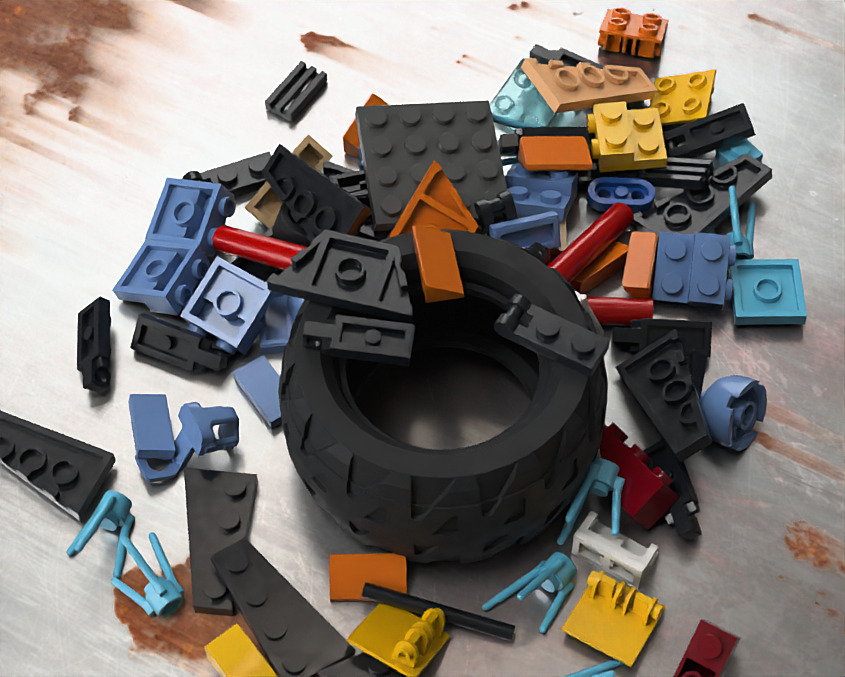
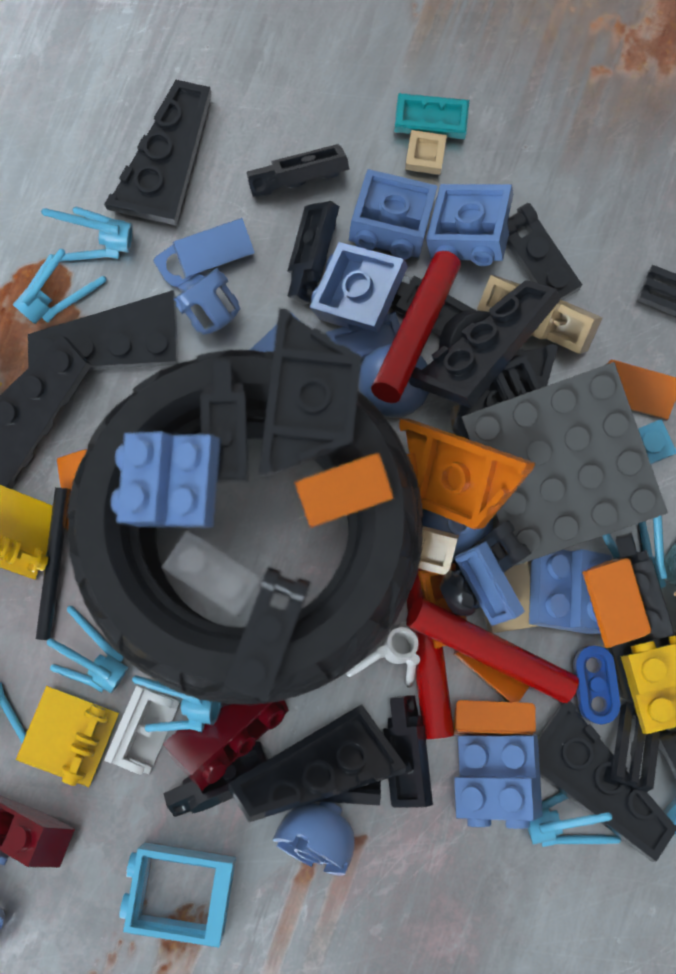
camera: 80 degrees right, 25 degrees up
medium azure plate [728,259,807,325] -> none
none -> medium blue plate [111,432,220,527]
none -> medium azure window [119,842,236,948]
none -> clear plate [162,530,262,617]
none -> teal plate [394,93,470,139]
none -> tan plate [405,130,447,175]

